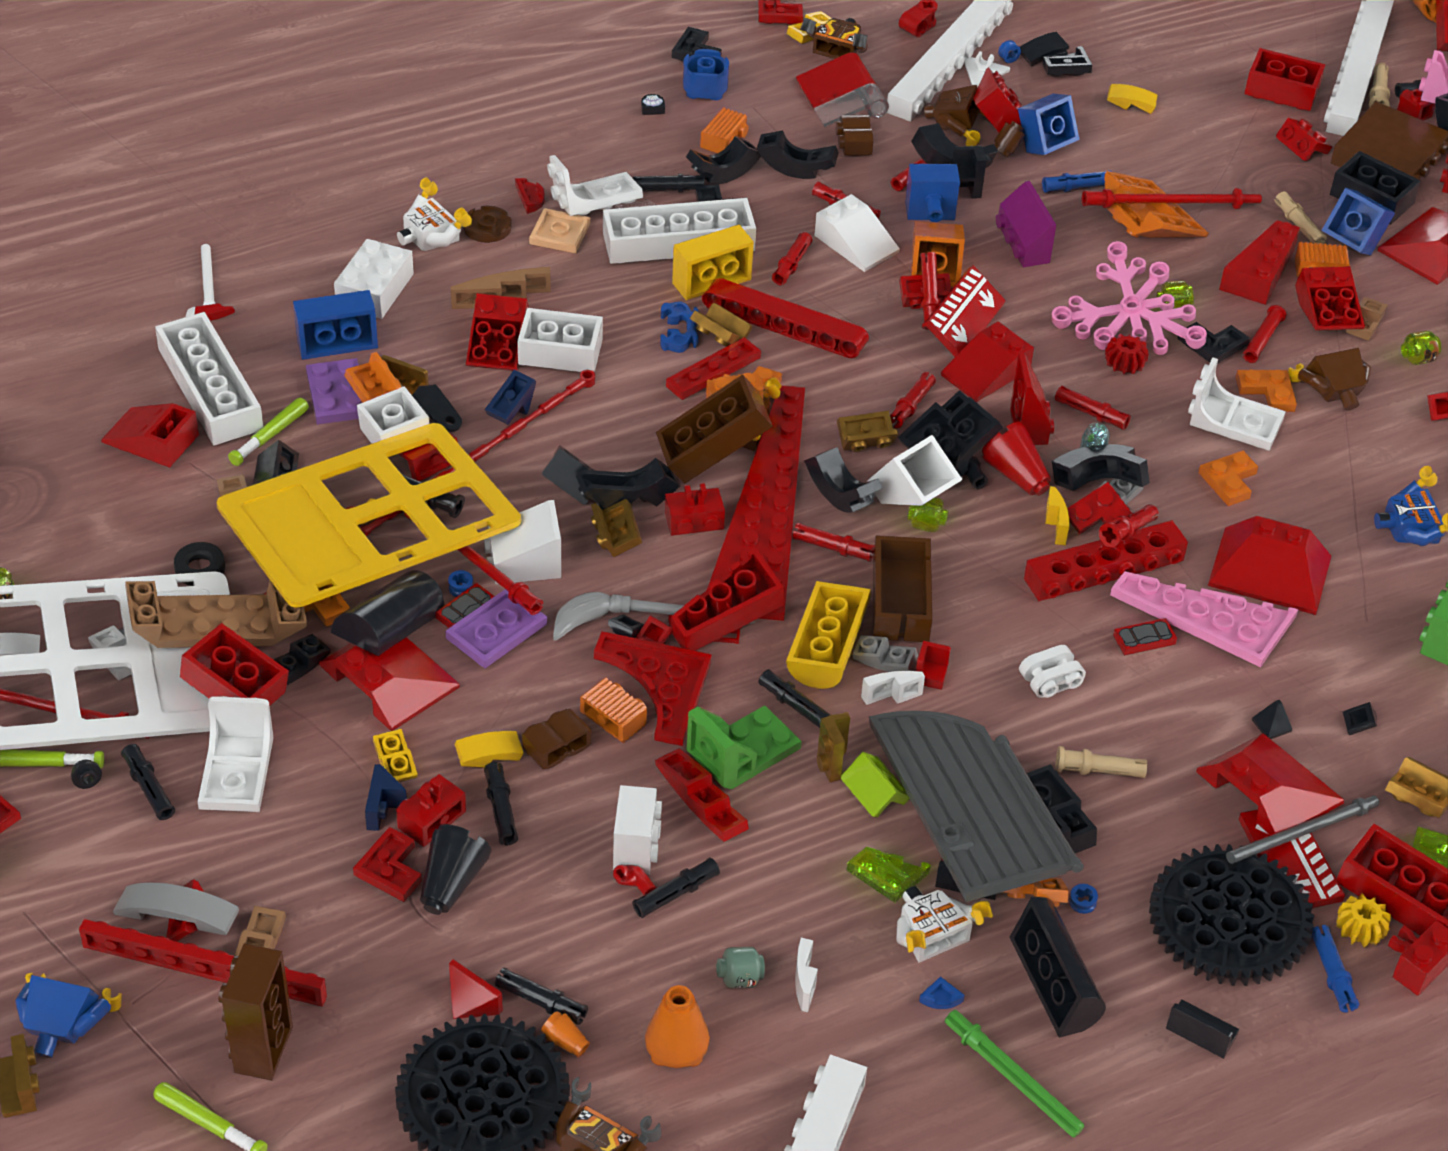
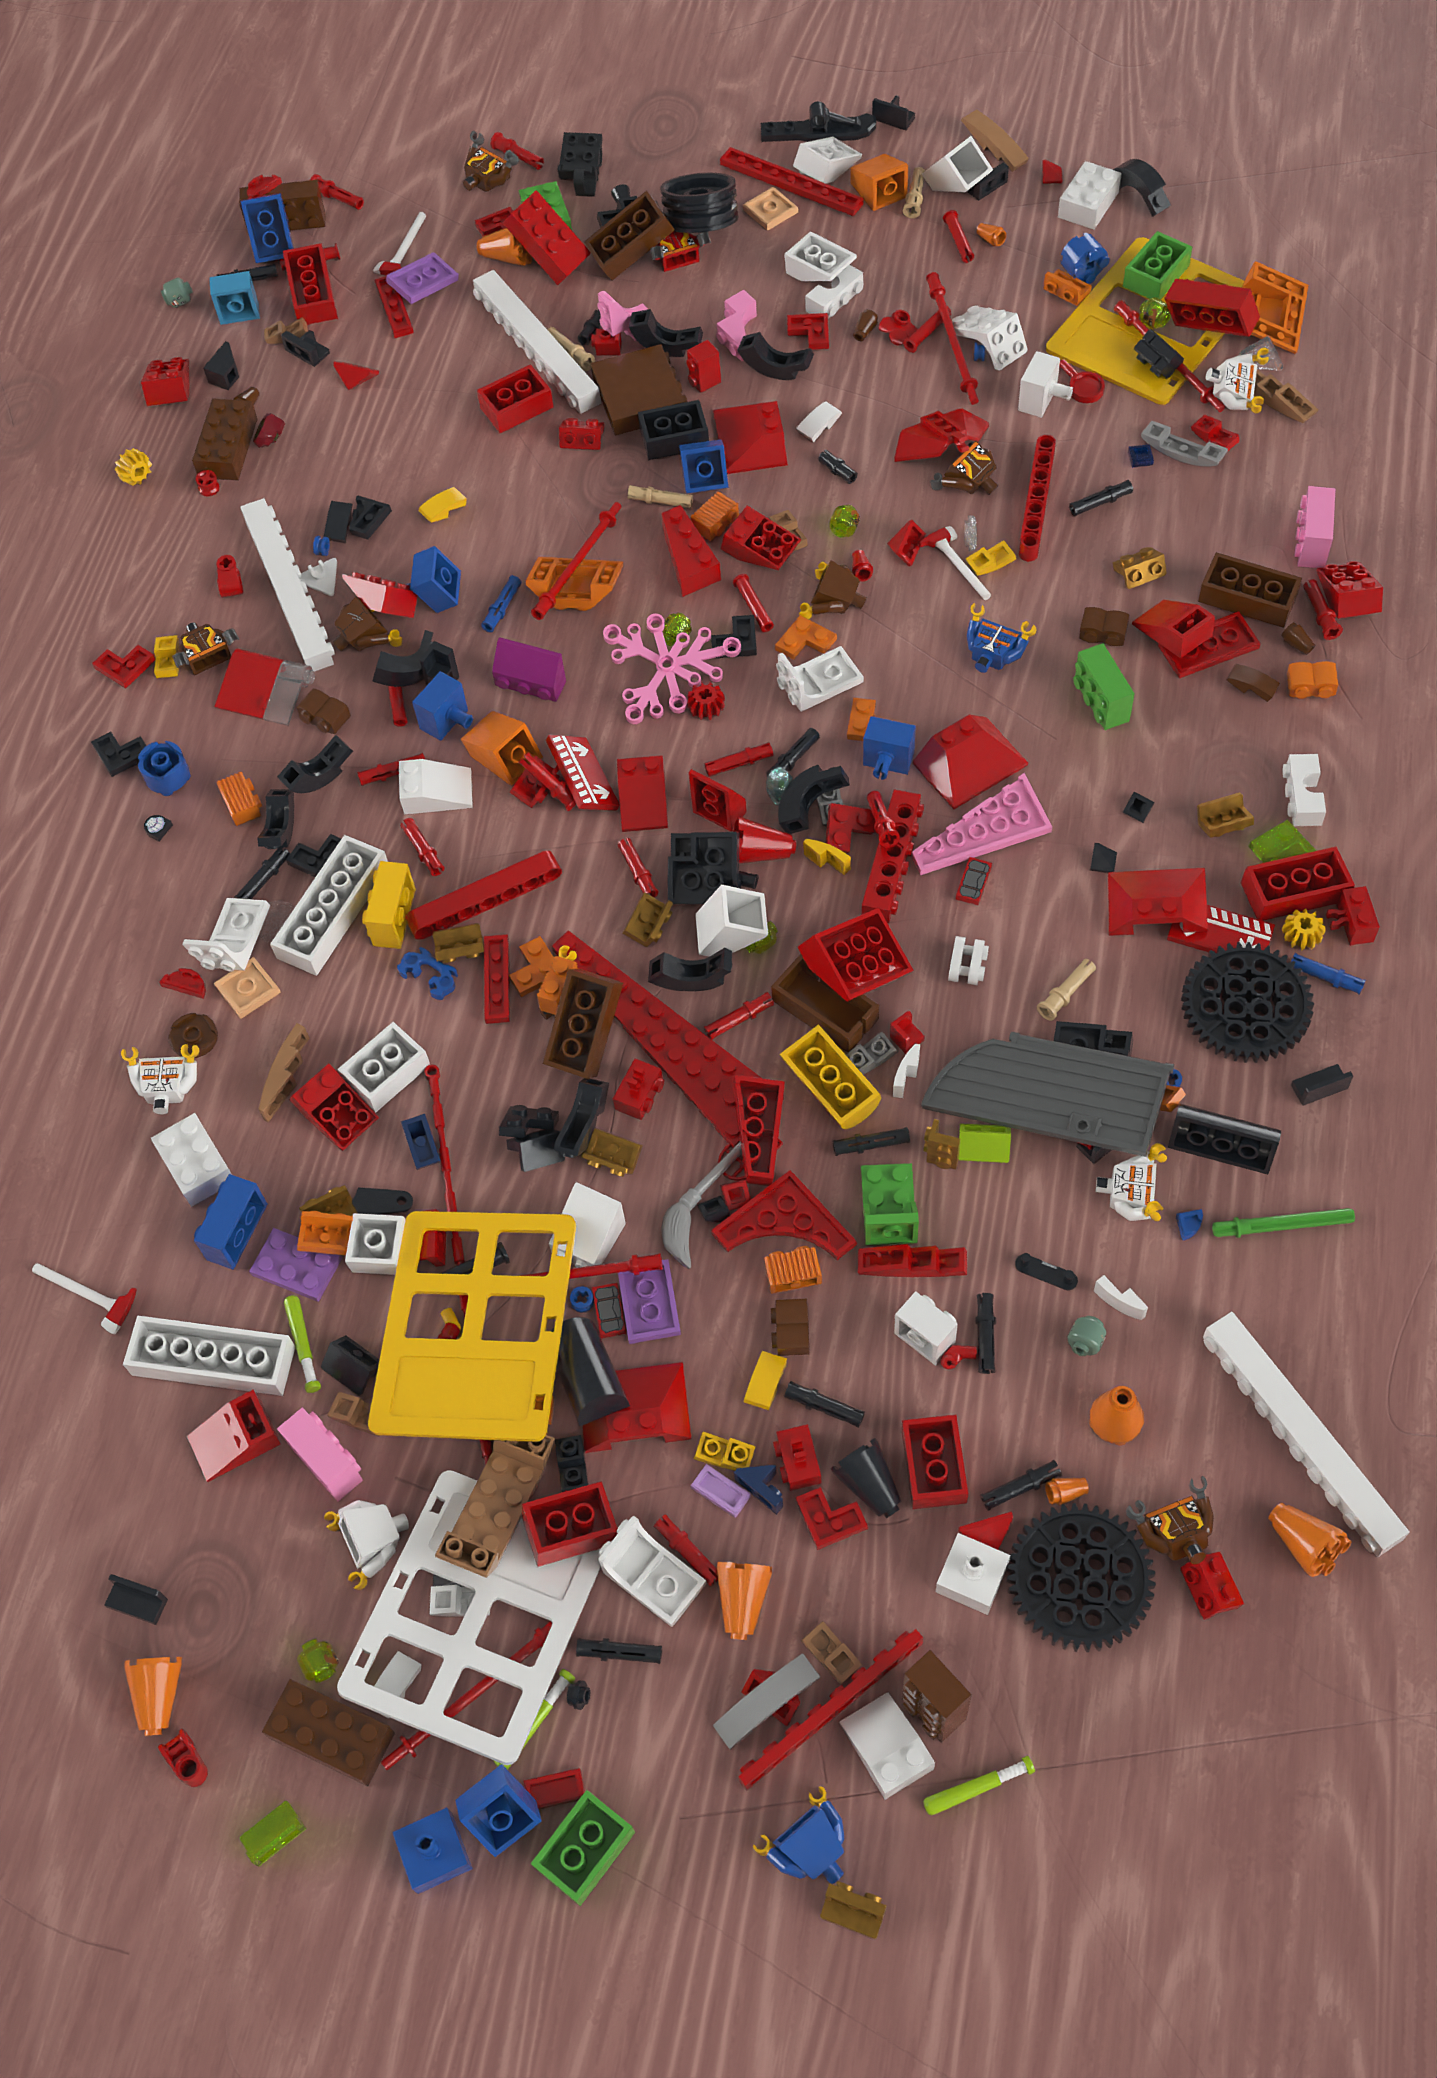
camera: 45 degrees left, 15 degrees up
black tyre [174,542,225,586] -> none
clear neon green wing [846,847,931,903] -> none
reddish brown brick [994,121,1025,157] -> none
dark grey bar [1226,795,1379,864] -> none
none -> bright pink brick [277,1407,363,1502]
none -> white torso [324,1500,409,1590]
none -> black plate [499,1105,559,1138]
none -> red pin [653,1514,718,1587]
none -> lavender tile [691,1464,751,1518]
none -> orange cone [717,1562,772,1640]
none -> black pin [766,728,820,783]
none -> red slope [798,907,914,1002]
none -> white slope [839,1692,935,1800]
none -> red cone [852,550,873,581]
none -> blue brick [863,716,916,780]
none -> red brick [902,1414,968,1510]
none -> white brick [936,1533,1010,1615]
none -> black piece [1015,1253,1078,1290]

